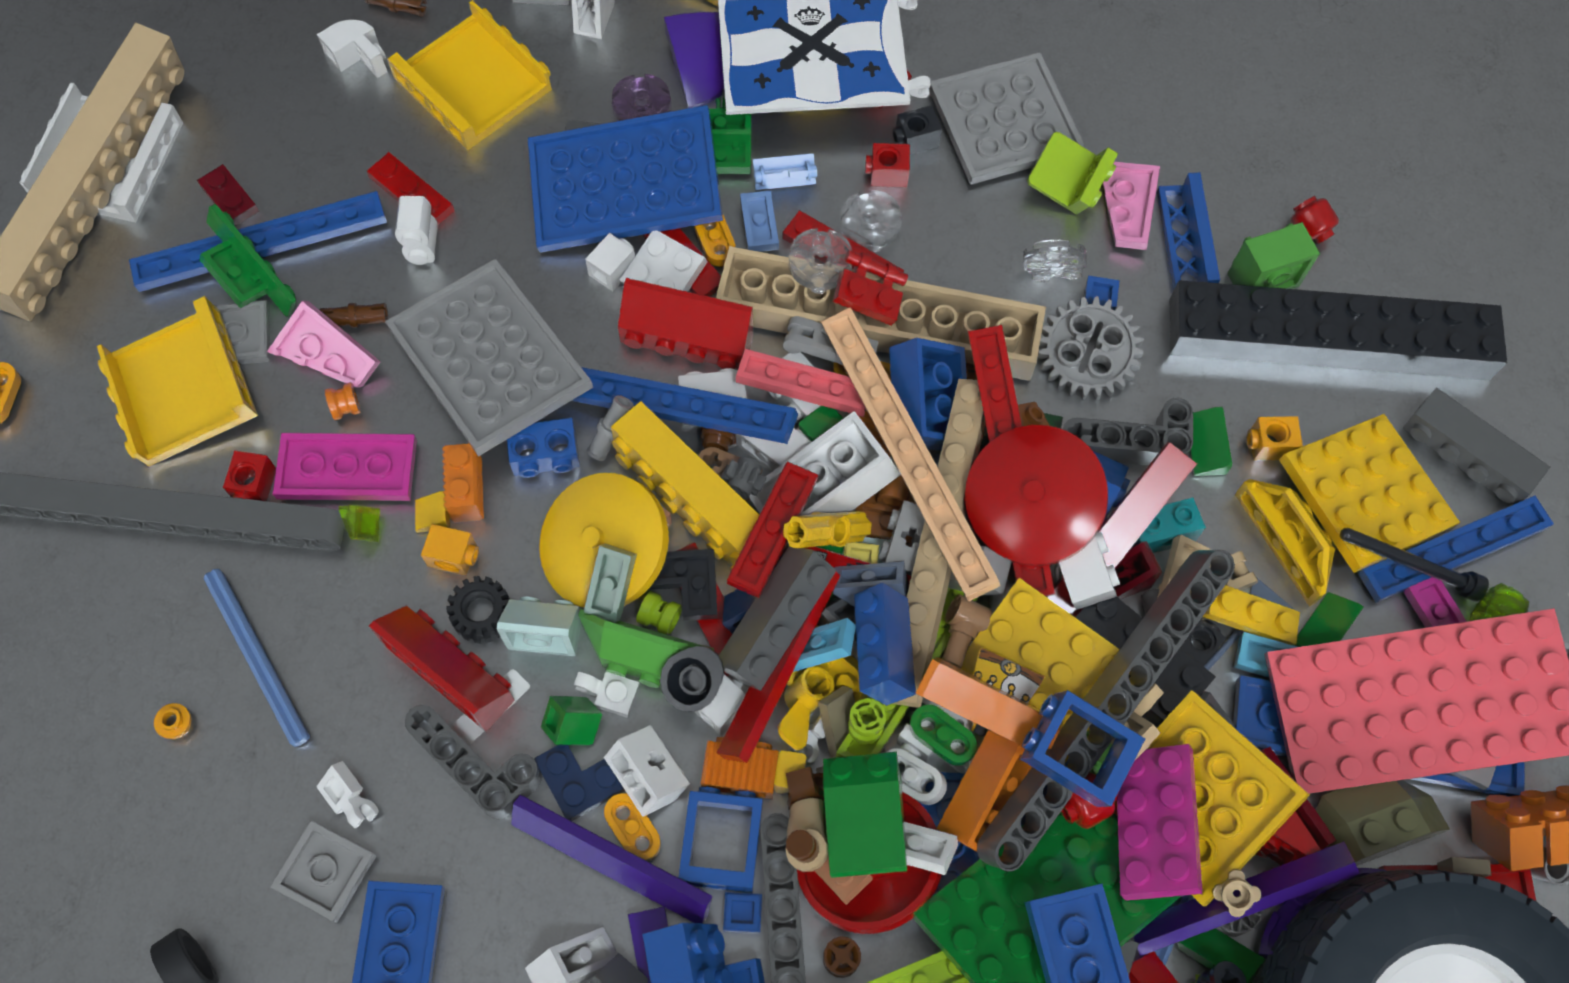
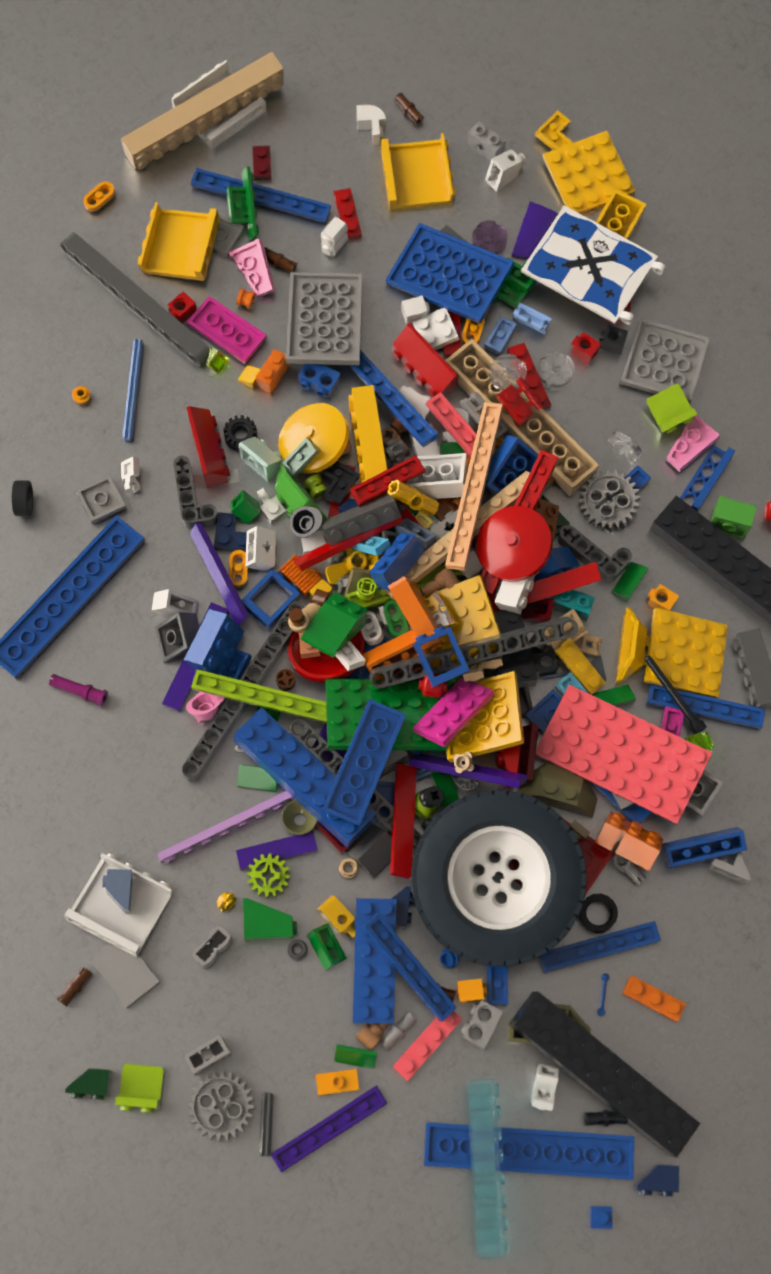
camera: 35 degrees right, 5 degrees up
light orange brick [421,524,479,576] -> none
light grey pin [587,395,634,461] -> none
blue tile [723,892,762,934] -> none

